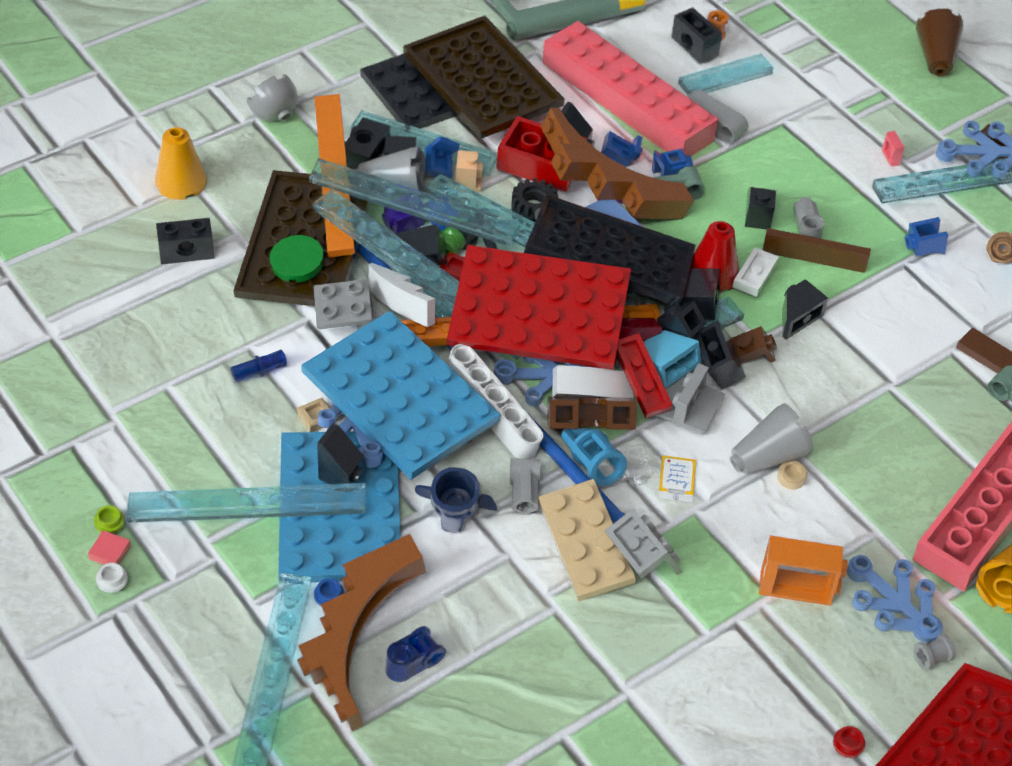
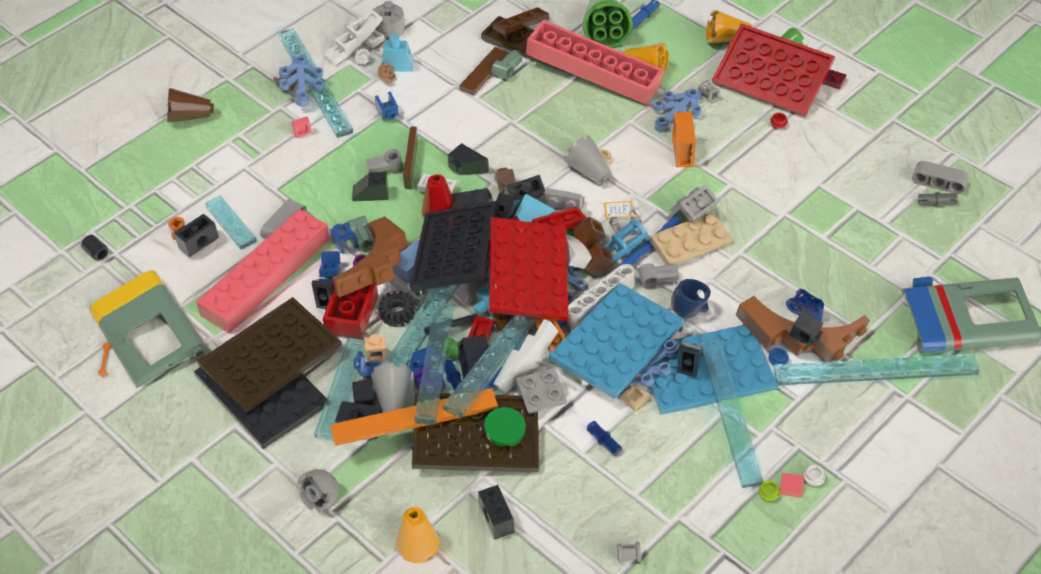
camera: 95 degrees left, 0 degrees up
none -> light grey bush [617,541,641,563]
none -> black brick [789,311,823,347]

